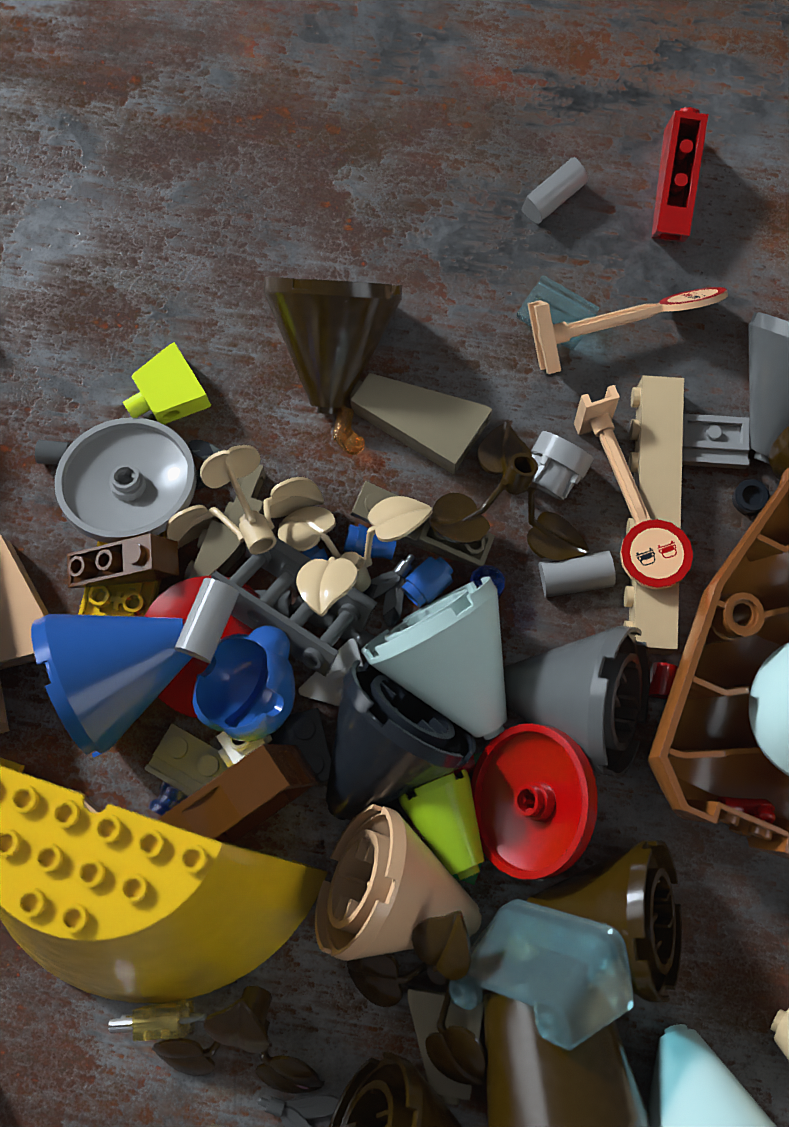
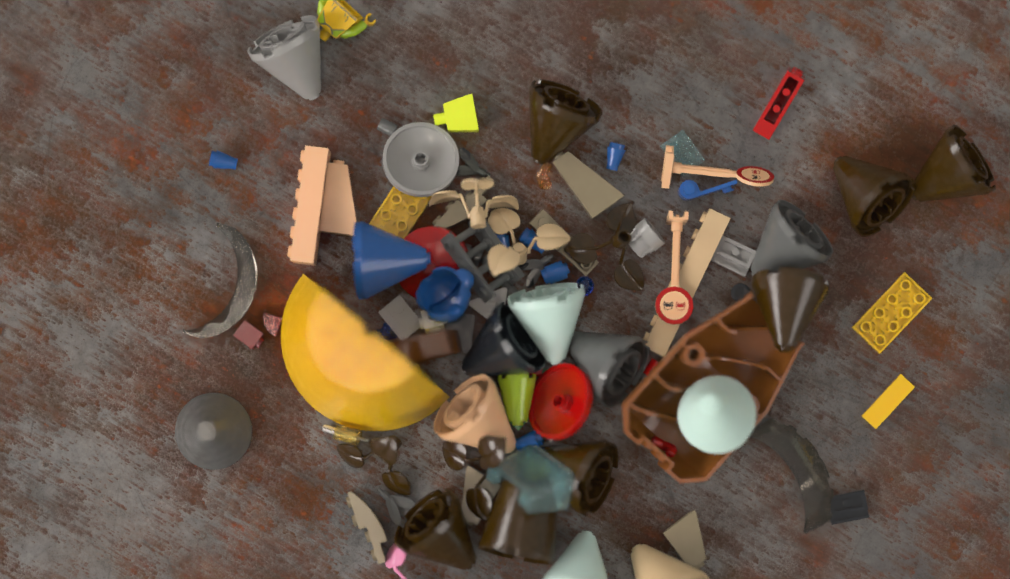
camera: 15 degrees right, 10 degrees up
reddish brown slope [67,533,179,589] -> none
light grey brick [174,578,239,663] -> none
light grey brick [522,157,588,223] -> none
light grey brick [538,551,616,598] -> none
none -> blue cone [515,430,544,450]
none -> blue cone [606,142,626,171]
none -> blue door [678,180,737,201]

